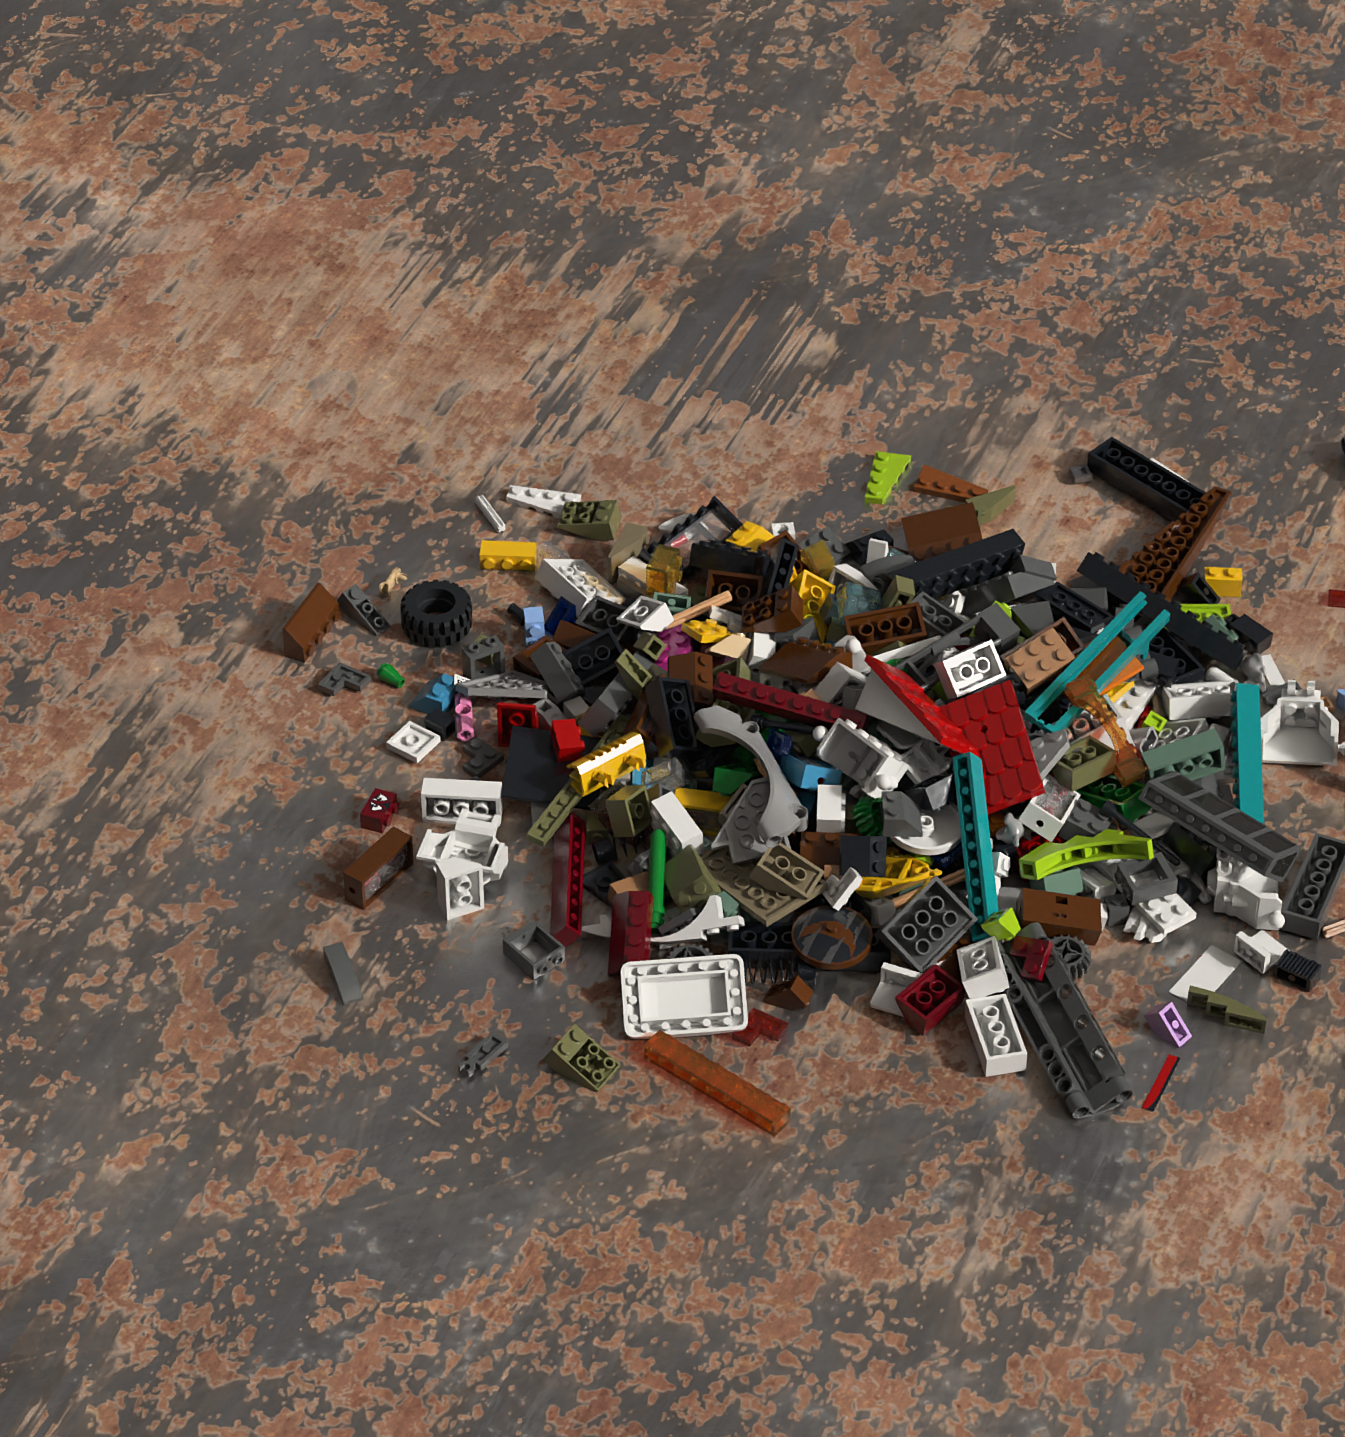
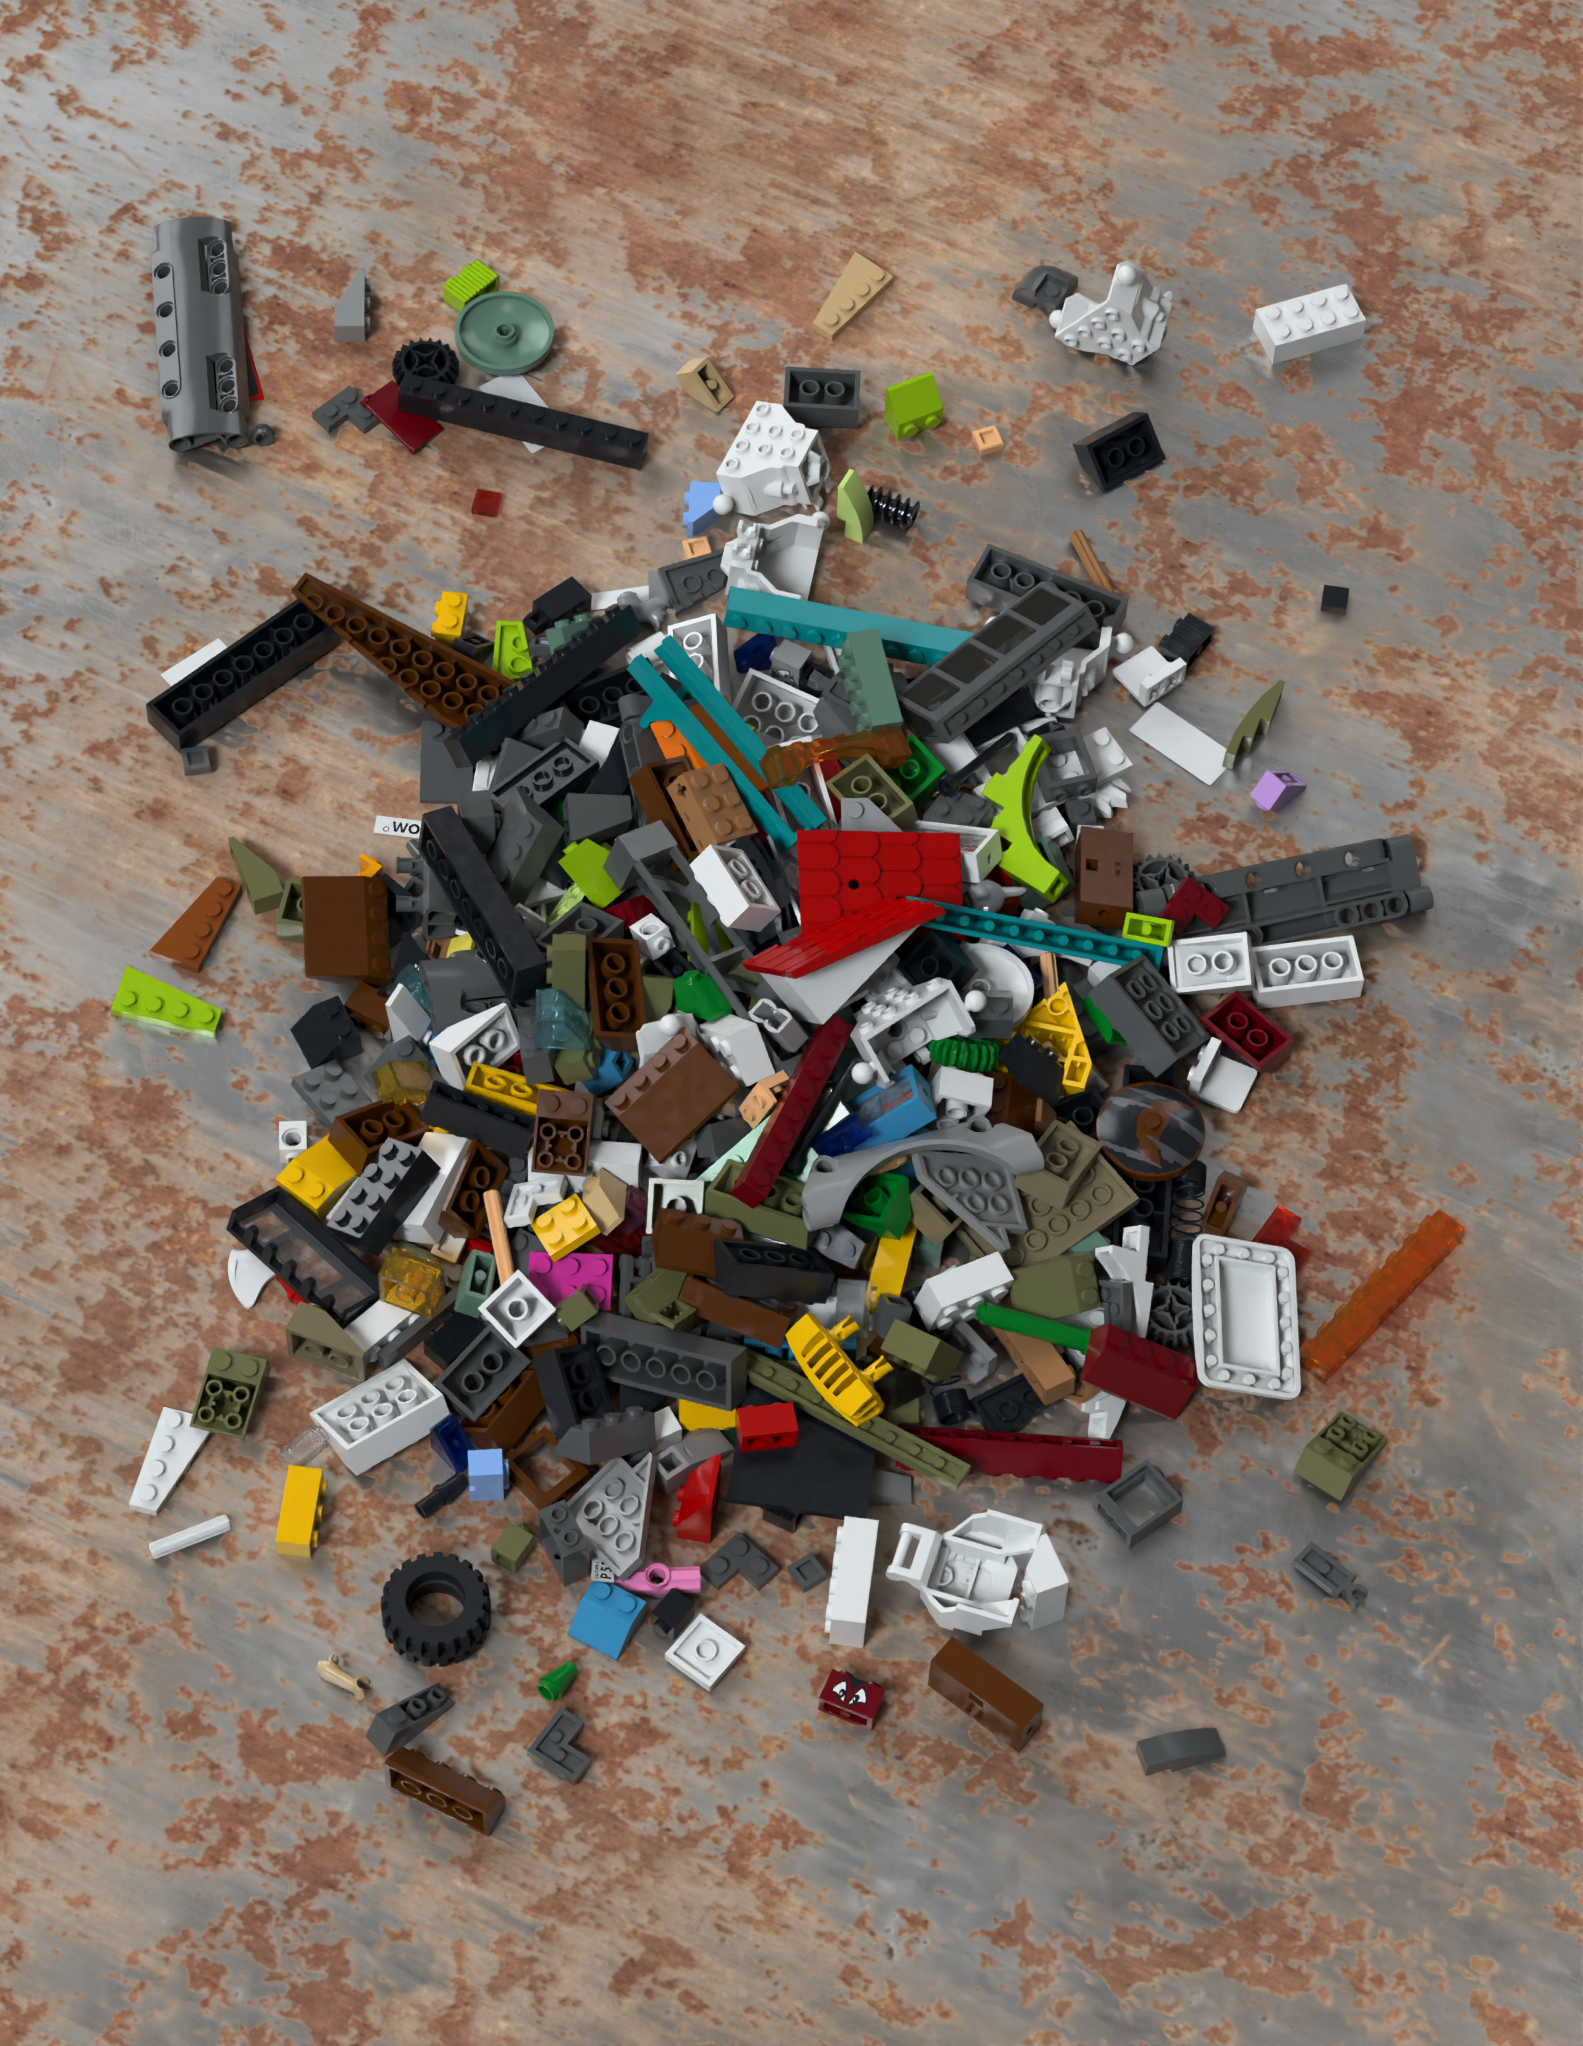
camera: 90 degrees left, 15 degrees up
white plate [822,867,863,911] -> none
white sticker [873,635,941,663] -> none
red sticker [1142,1054,1180,1112] -> none

